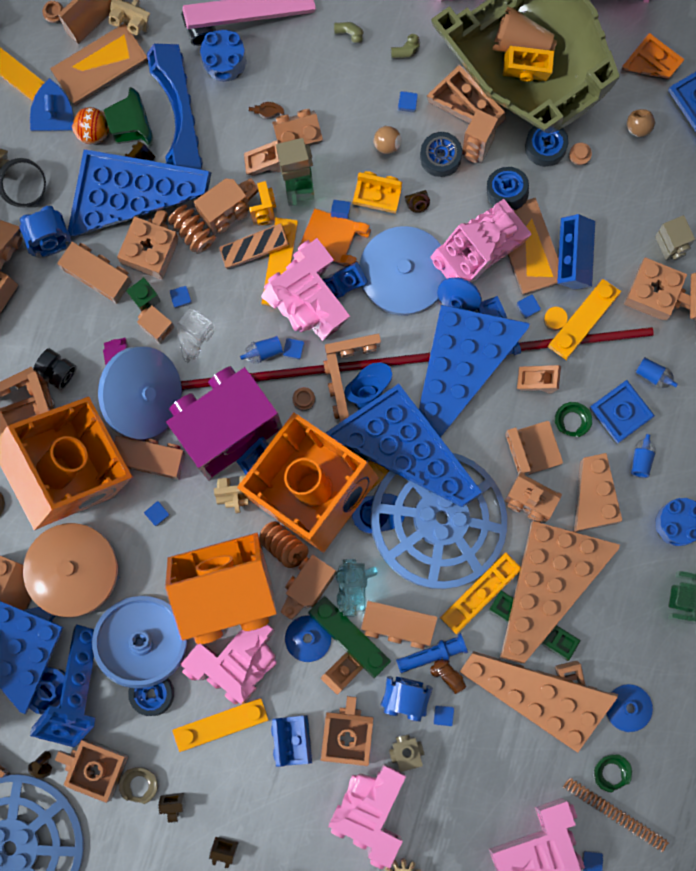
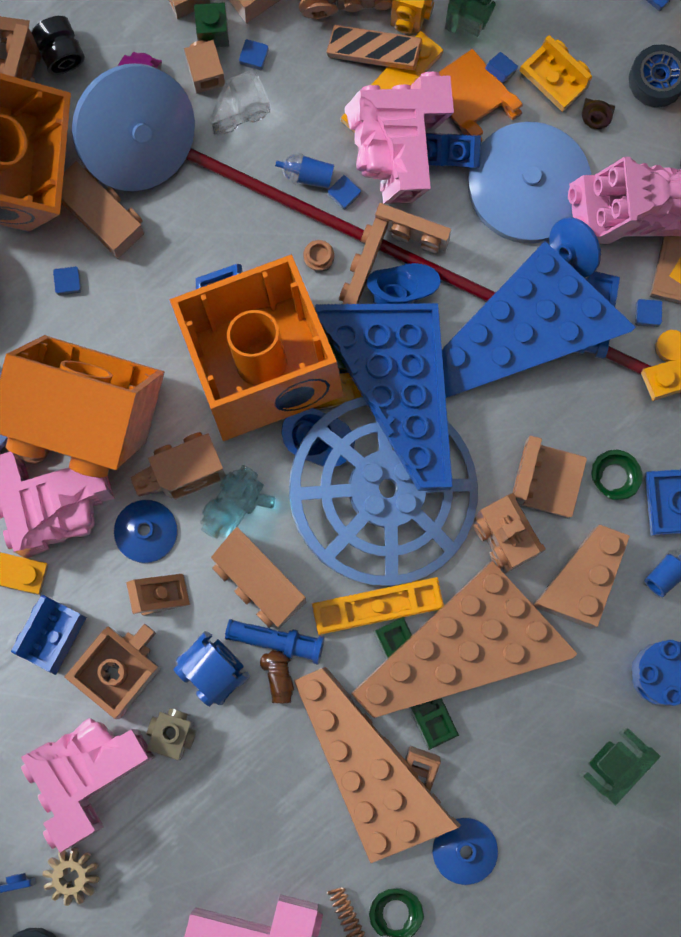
camera: 25 degrees right, 0 degrees up
magenta brick [166,366,282,481] -> none
tan hips [214,475,250,513] -> none
nougat piece [259,521,309,568] -> none
dark green plate [308,596,391,679] -> none
medium nougat piece [373,126,402,154] -> none
blue piece [433,705,454,726] -> none
nougat slope [517,365,561,394] -> none

